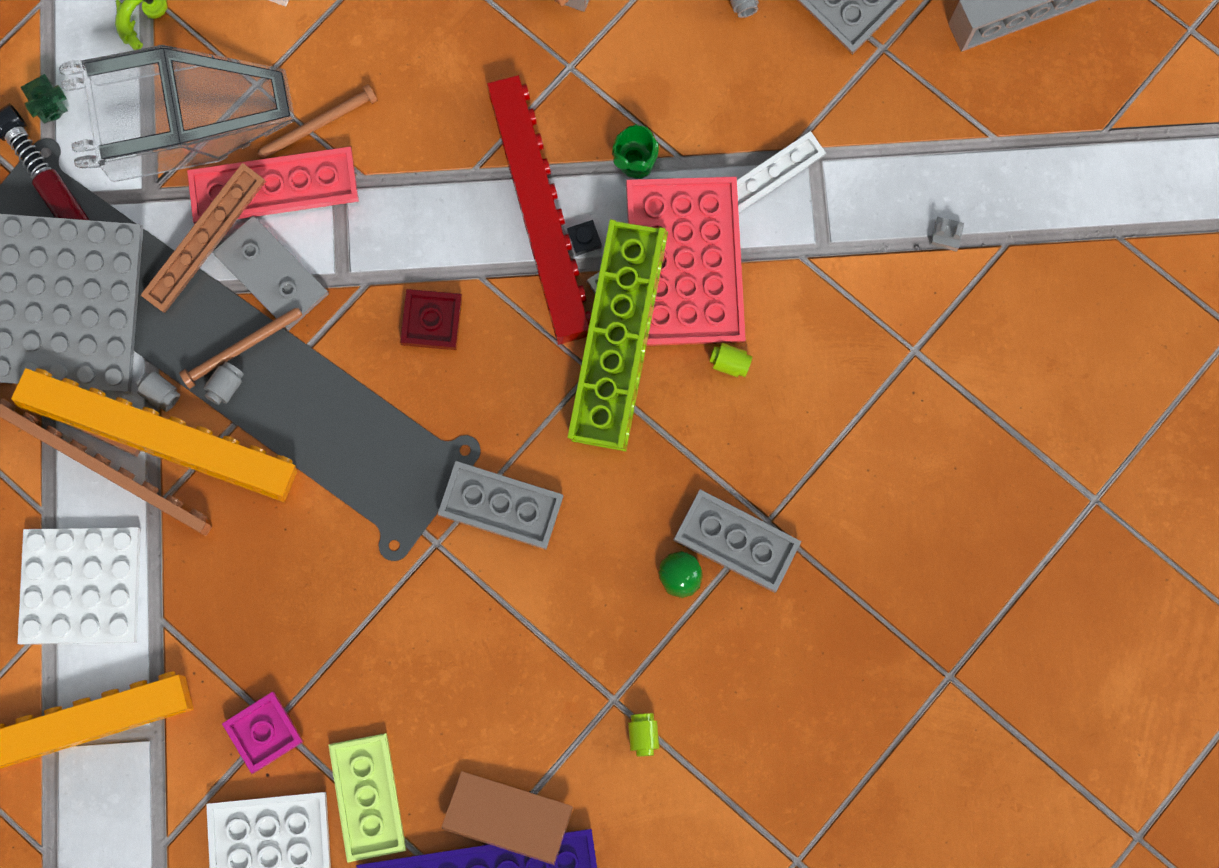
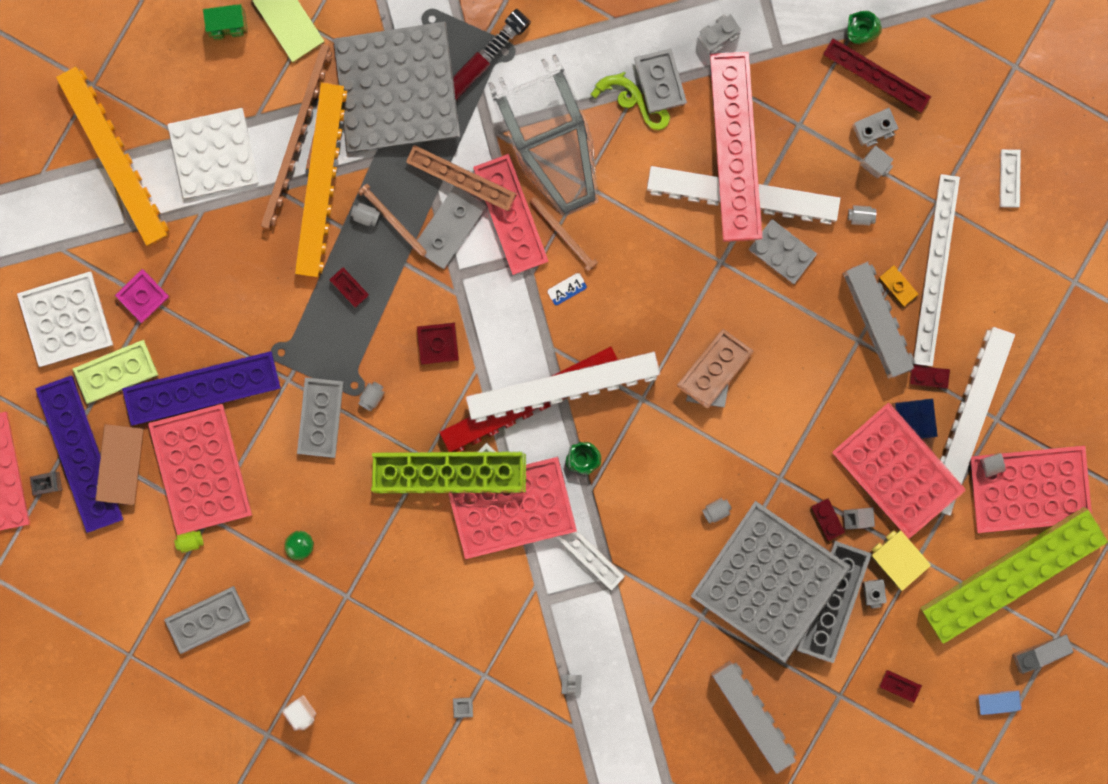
camera: 80 degrees right, 10 degrees up
clear green brick [21,74,68,124] -> none
light grey brick [136,371,180,412] -> none
black plate [567,220,602,256] -> none
light grey plate [674,489,802,593] -> none
lime brick [709,343,752,378] -> none
none -> dark purple plate [122,351,281,426]
none -> coral plate [148,404,252,535]
none -> light grey plate [164,586,251,654]
none -> white brick [283,695,317,730]
none -> dark red plate [329,267,369,308]
none -> light grey brick [358,382,385,411]
none -> light grey tile [453,697,473,718]
none -> white brick [466,352,660,422]
none -> sticker [548,273,587,305]

